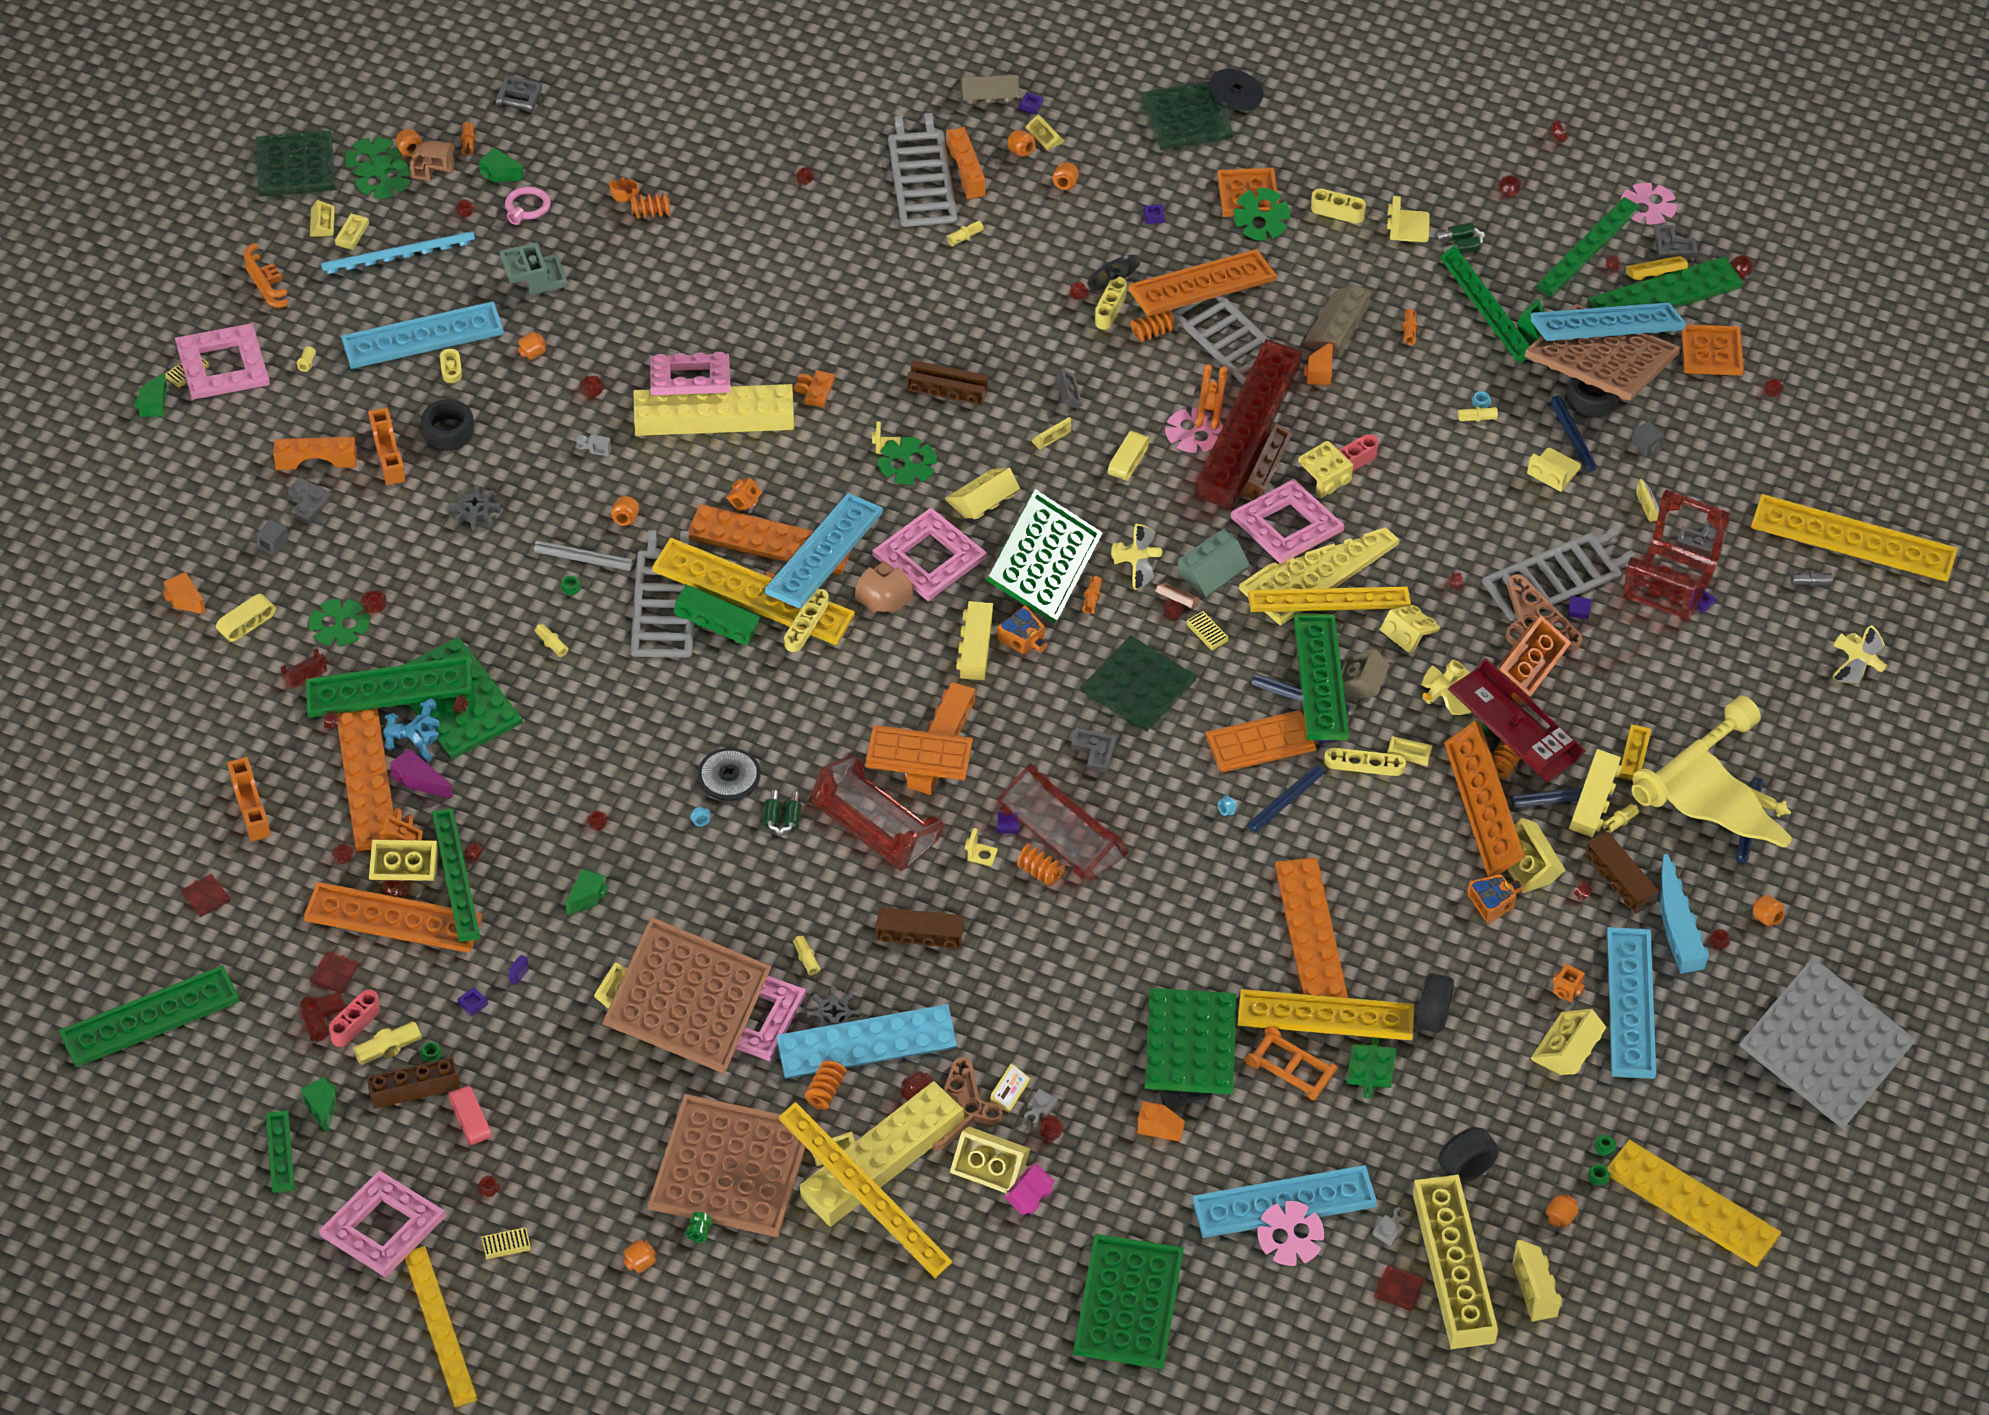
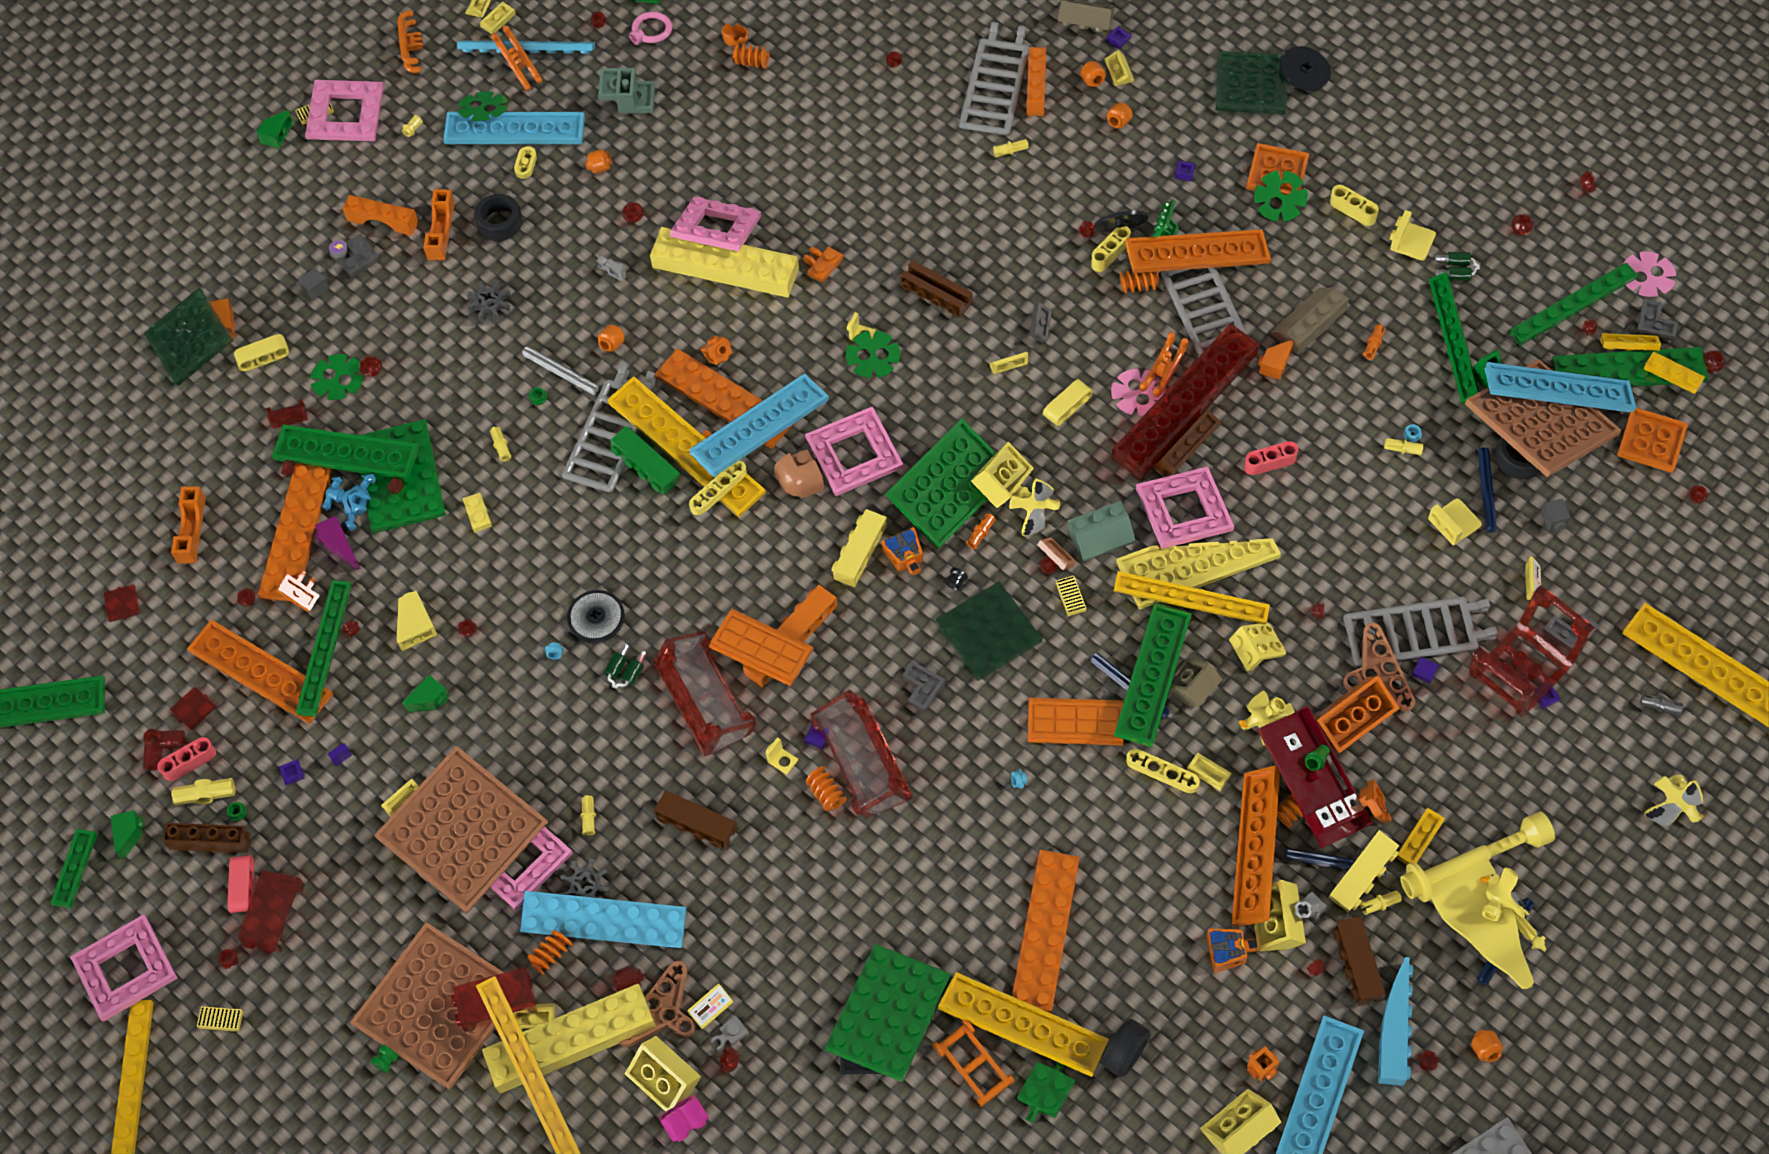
camera: 25 degrees right, 10 degrees up
light yellow slope [369,840,439,881] -> none
clear red plate [381,880,408,898] -> none
orange head [623,1239,657,1273] -> none
light yellow slope [945,467,1020,520] -> none
orange slope [1137,1101,1185,1142] -> none
dark blue axle [1248,765,1324,833] -> none
light yellow bracket [1298,441,1353,498] -> none
none -> clear green plate [144,288,234,386]
none -> clear red panel [238,870,305,953]
none -> tile [329,240,348,258]
none -> light yellow slope [397,591,437,651]
none -> clear red panel [451,967,538,1032]
none -> green piece [457,91,508,121]
none -> light yellow plate [462,493,492,533]
none -> orange piece [491,25,543,91]
none -> black wheel [944,567,968,591]
none -> light yellow slope [971,442,1034,508]
none -> green bracket [1153,199,1179,238]
none -> light grey piece [1295,892,1328,919]
none -> green cone [1305,745,1330,771]
none -> orange plate [1359,779,1392,824]
none -> light yellow animal [1480,867,1530,921]
none -> yellow plate [1644,352,1705,394]

